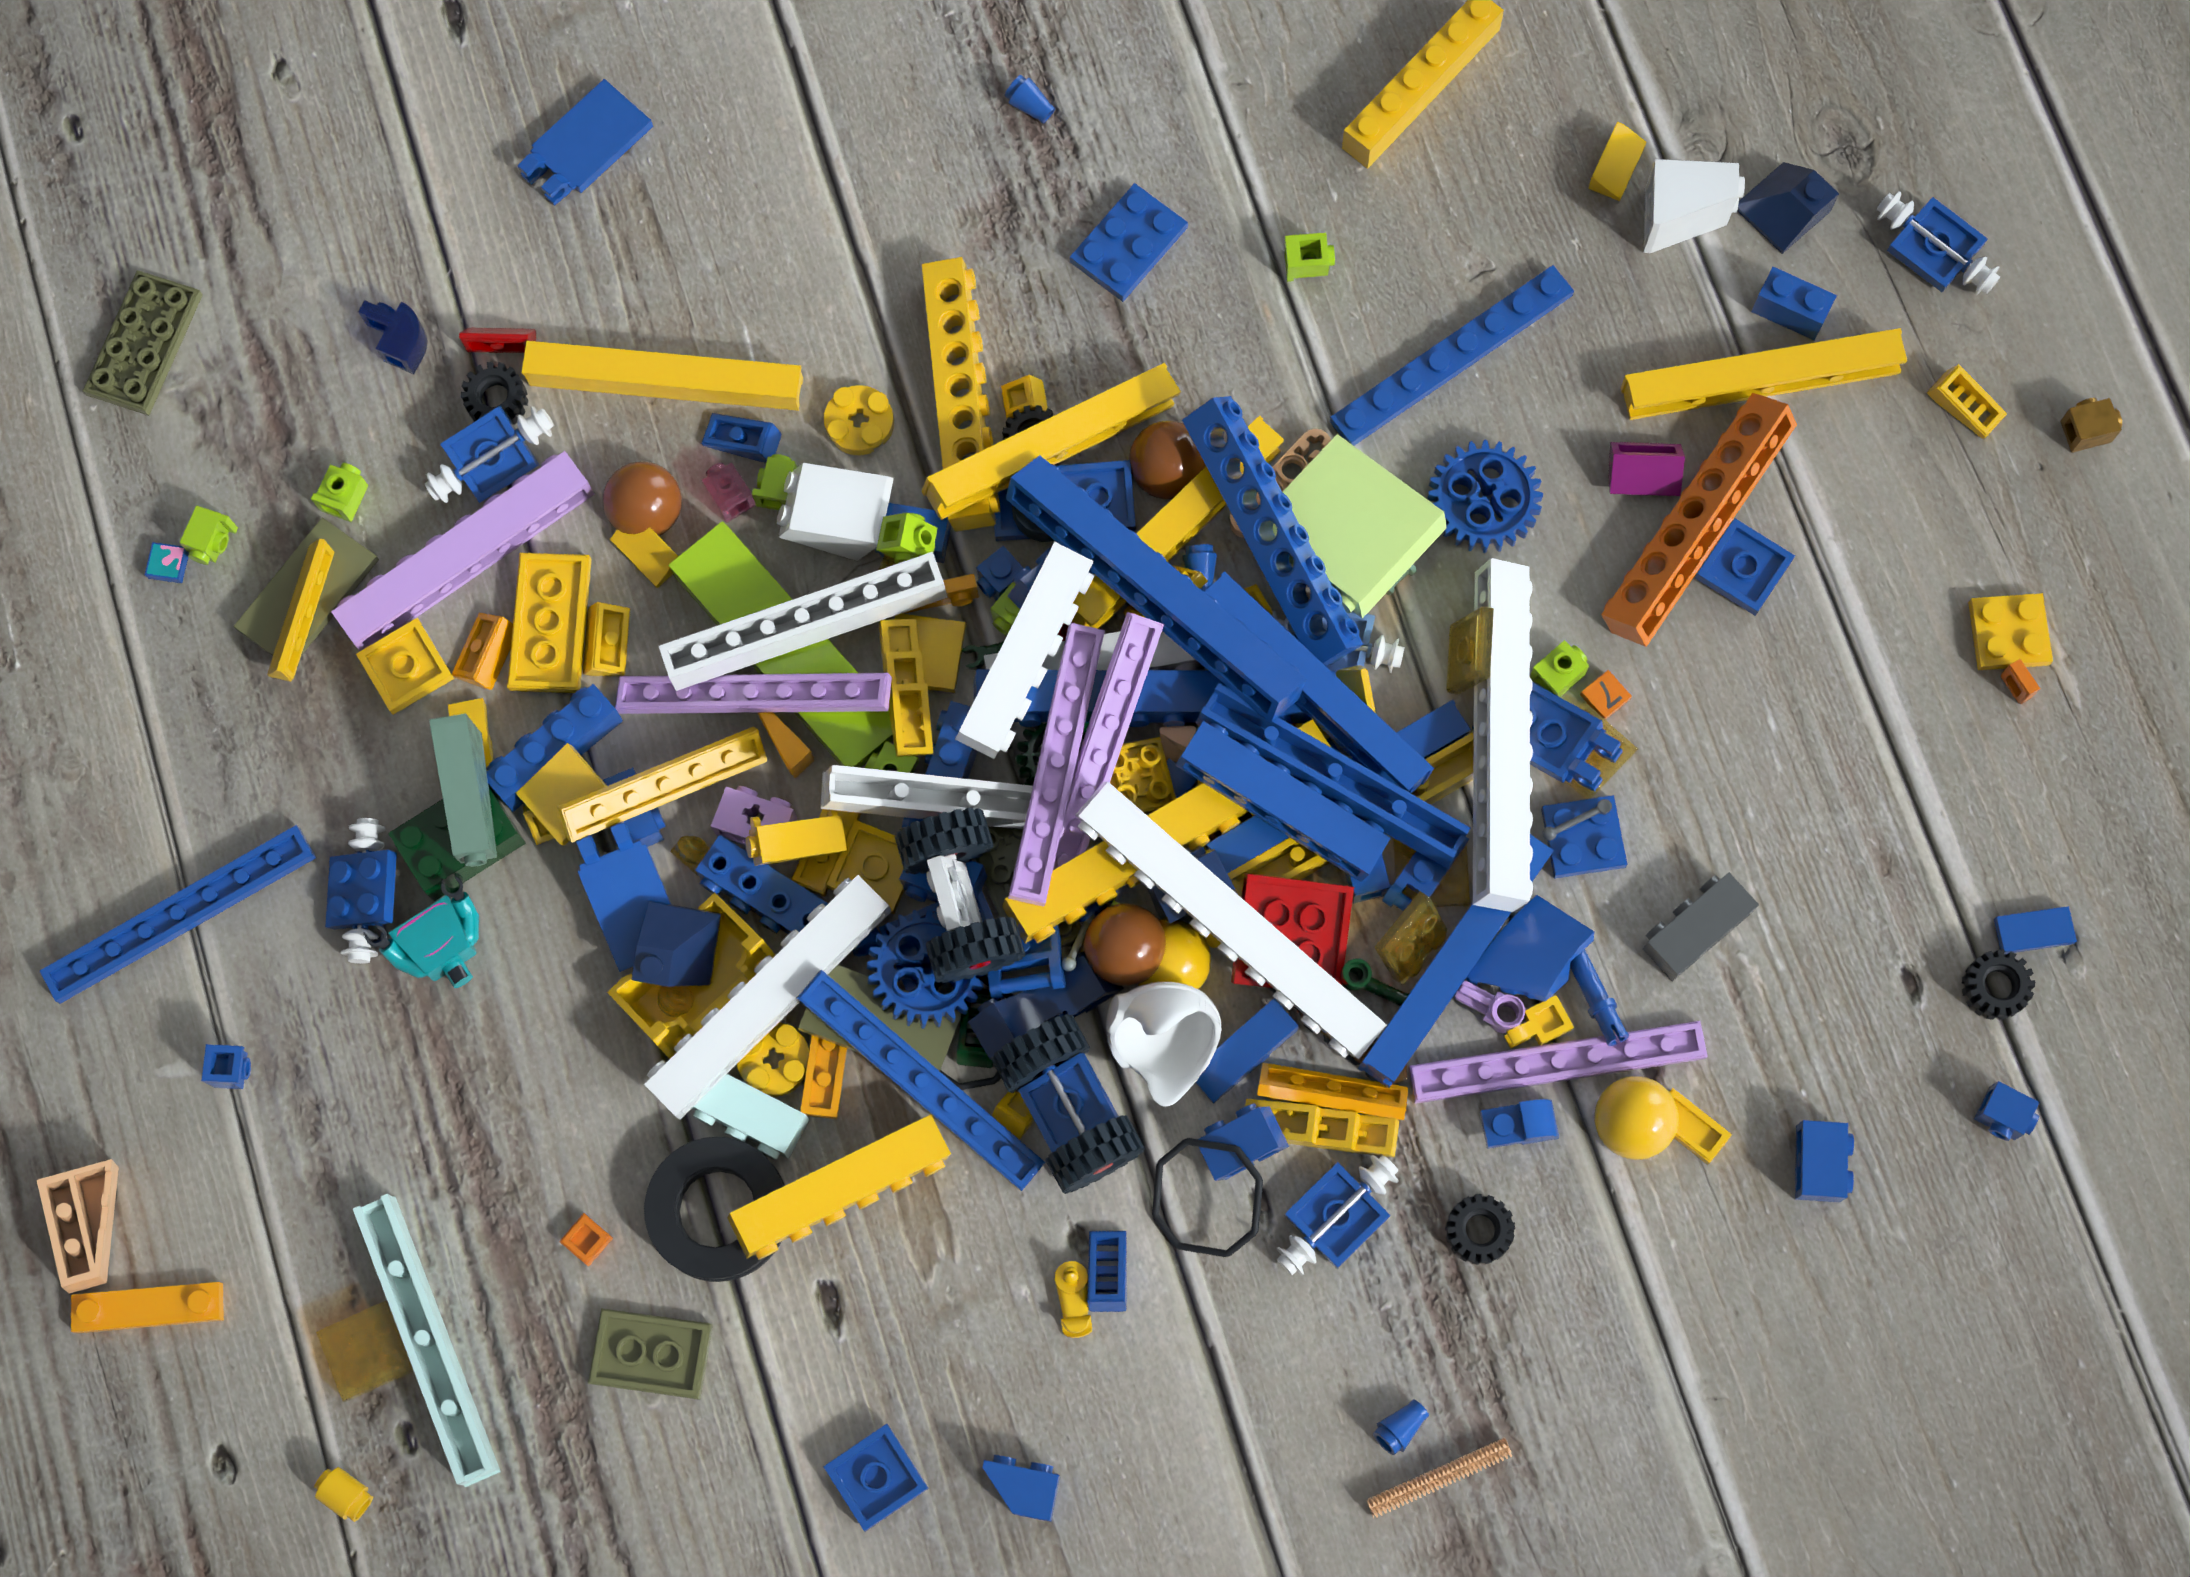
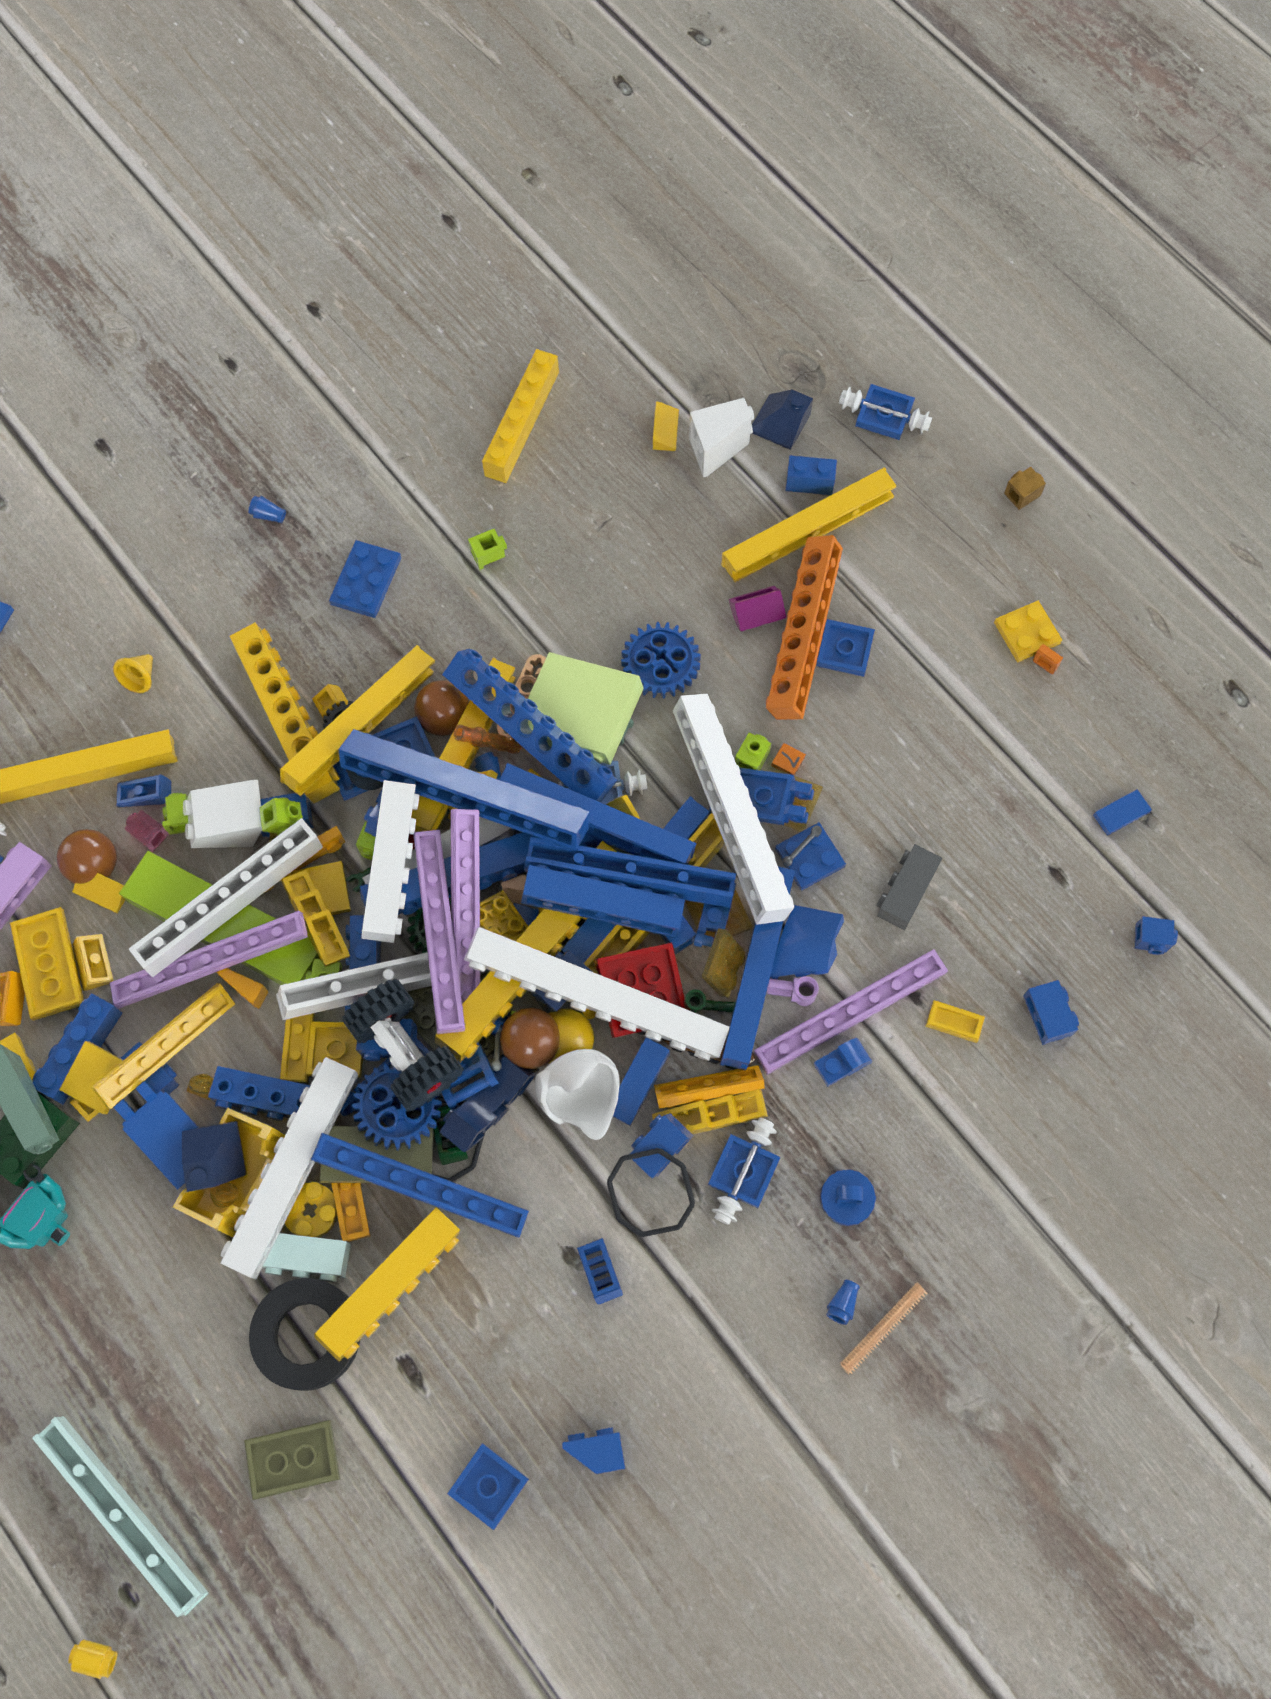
camera: 25 degrees left, 5 degrees down
clear yellow tile [316,1301,414,1402] -> none
orange tile [559,1213,613,1266] -> none
lavender brick [711,786,798,845] -> none
yellow brick [745,810,847,866] -> none
yellow plate [824,385,894,455] -> none
blue brick [976,545,1024,601] -> none
black plate [991,1014,1145,1194] -> none
yellow slope [991,1091,1034,1140] -> none
yellow piece [1055,1261,1092,1338] -> none
blue plate [1330,265,1574,446] -> none
black tyre [1445,1194,1515,1265] -> none
clear yellow tile [1446,606,1494,695] -> none
yellow plate [1504,995,1574,1049] -> none
blue pin [1570,949,1630,1046] -> none
yellow piece [1594,1076,1679,1160] -> none
yellow slope [1926,364,2007,439] -> none
black tyre [1961,950,2035,1020] -> none
none -> yellow hat [113,654,153,693]
none -> clear orange pin [454,724,522,754]
none -> blue tile [820,1169,876,1226]

